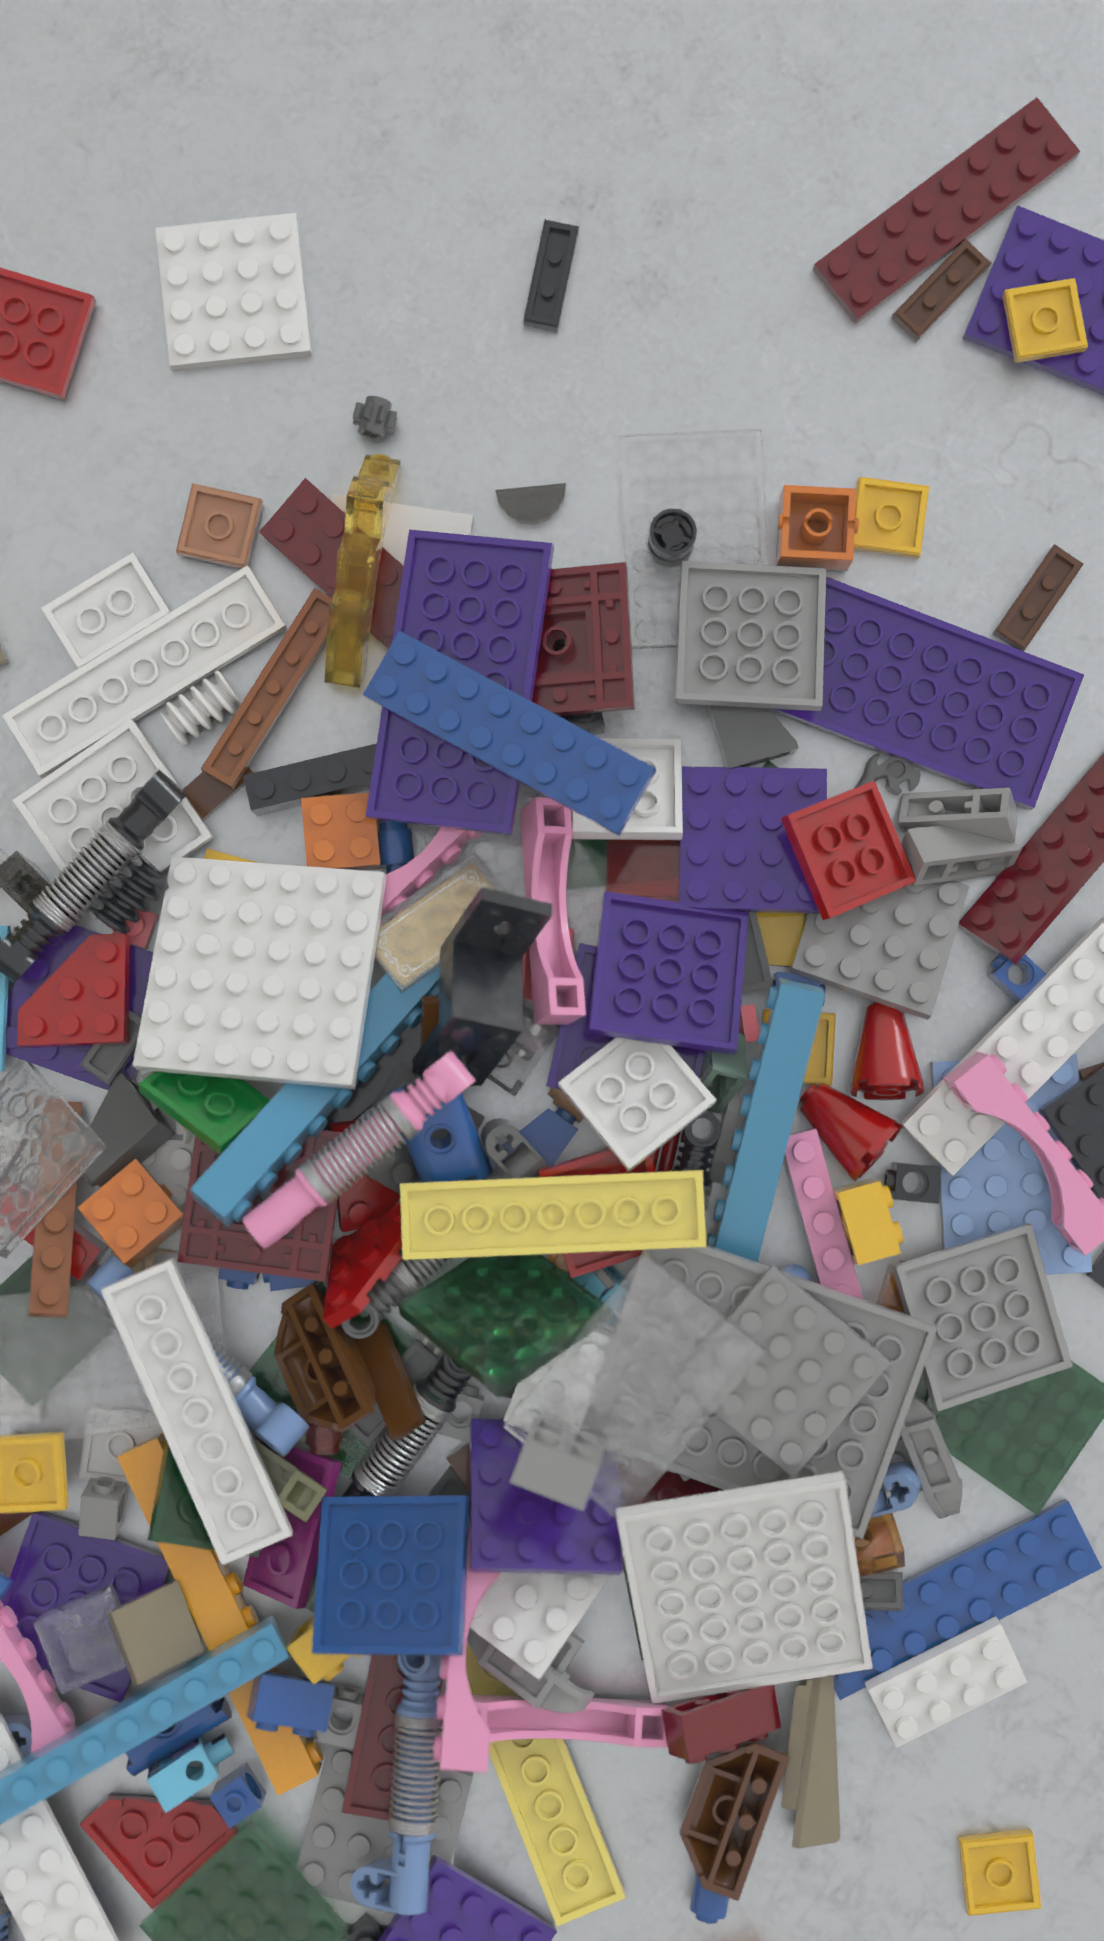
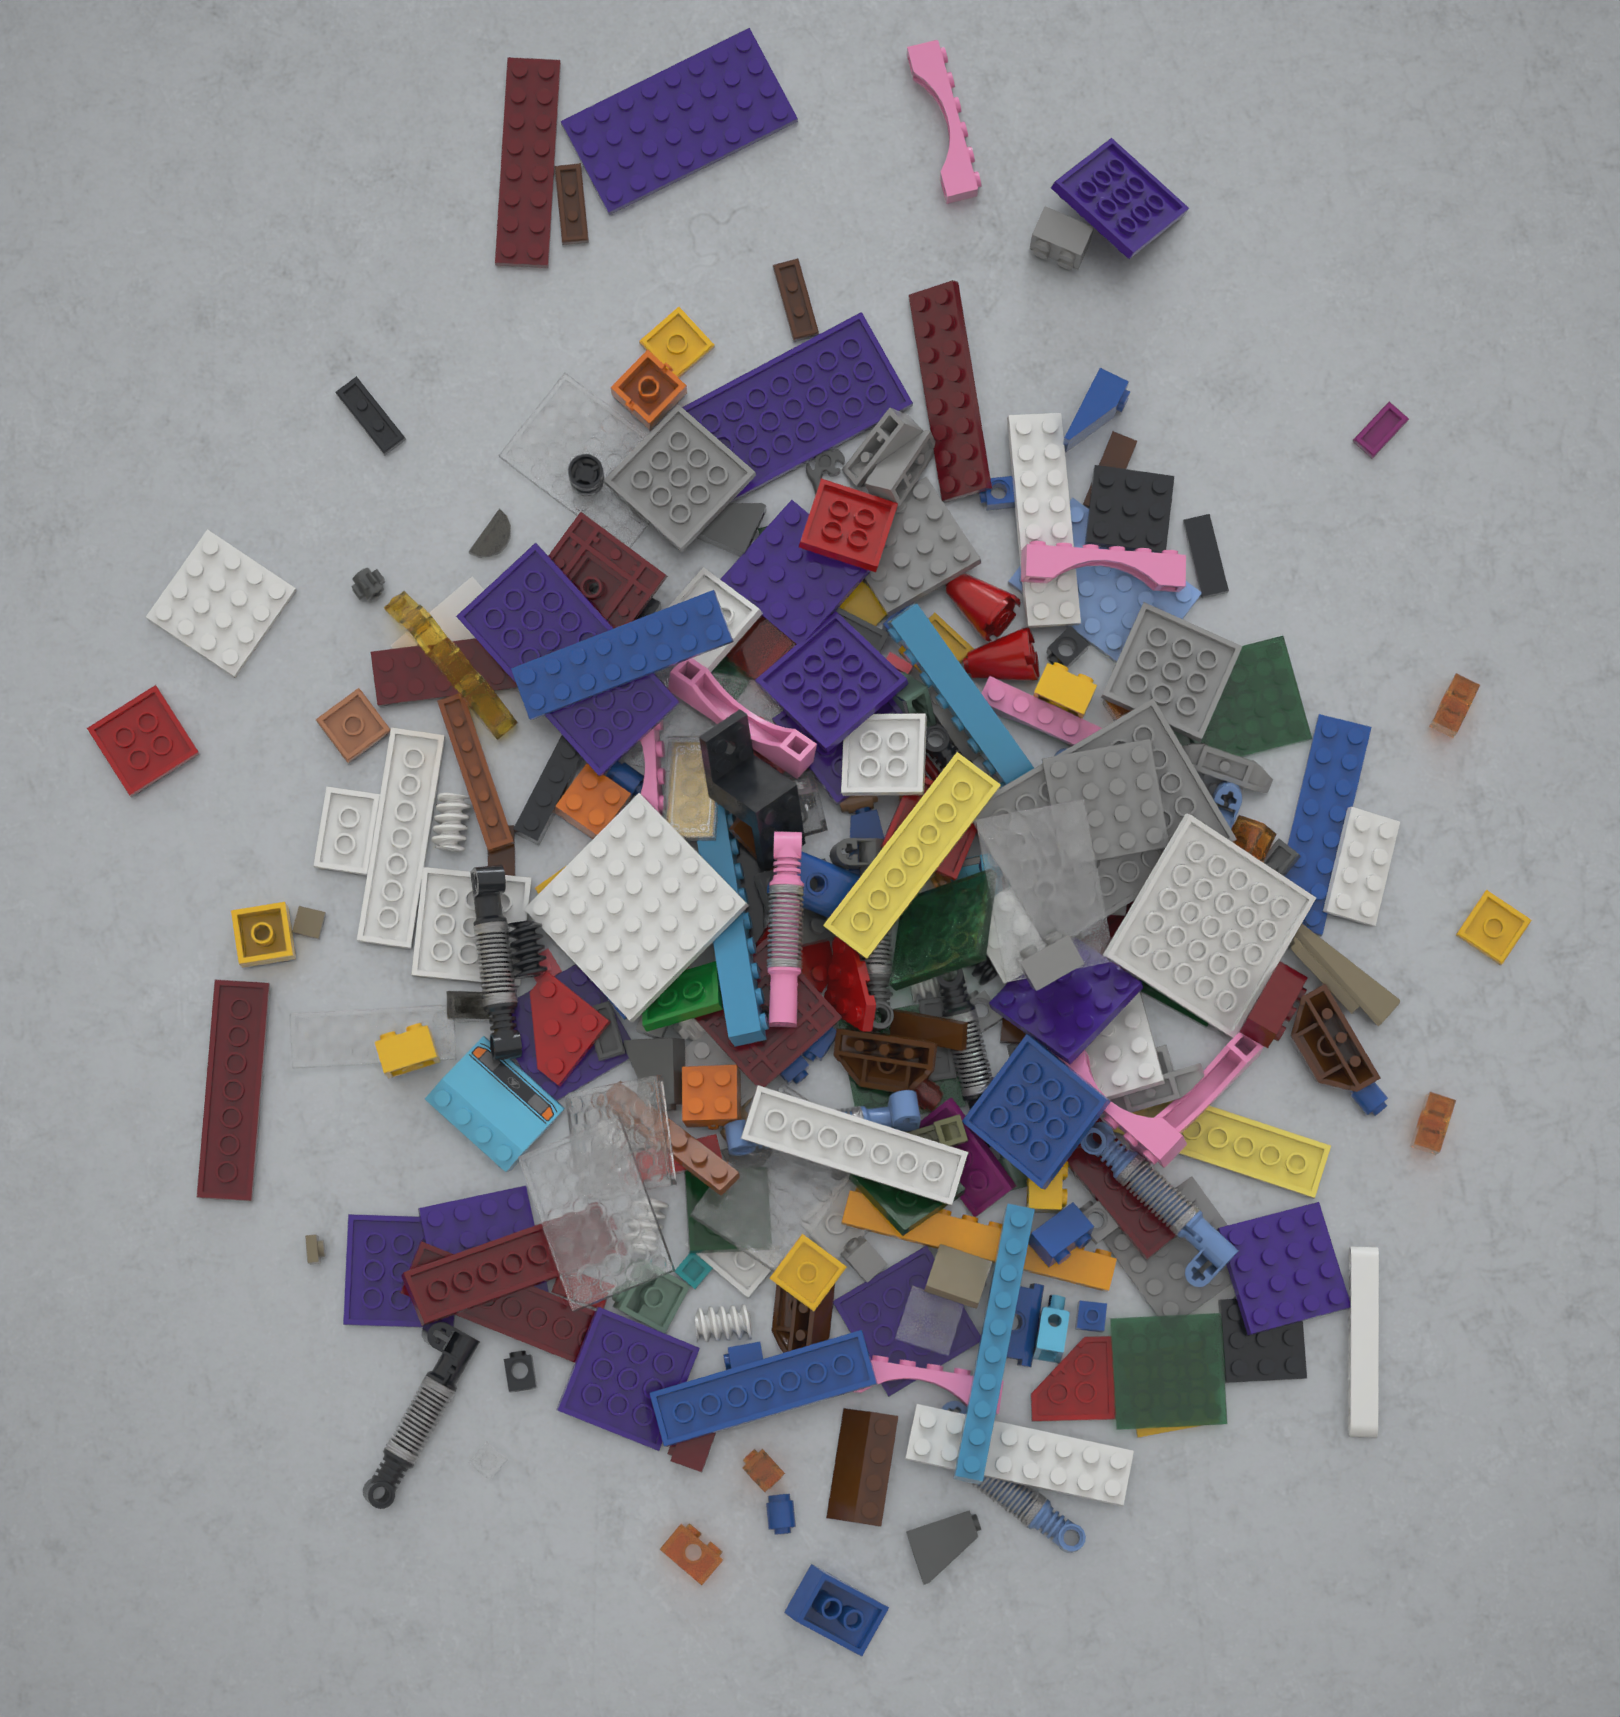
camera: 50 degrees left, 5 degrees down
yellow tile [1002,278,1088,363] -> none

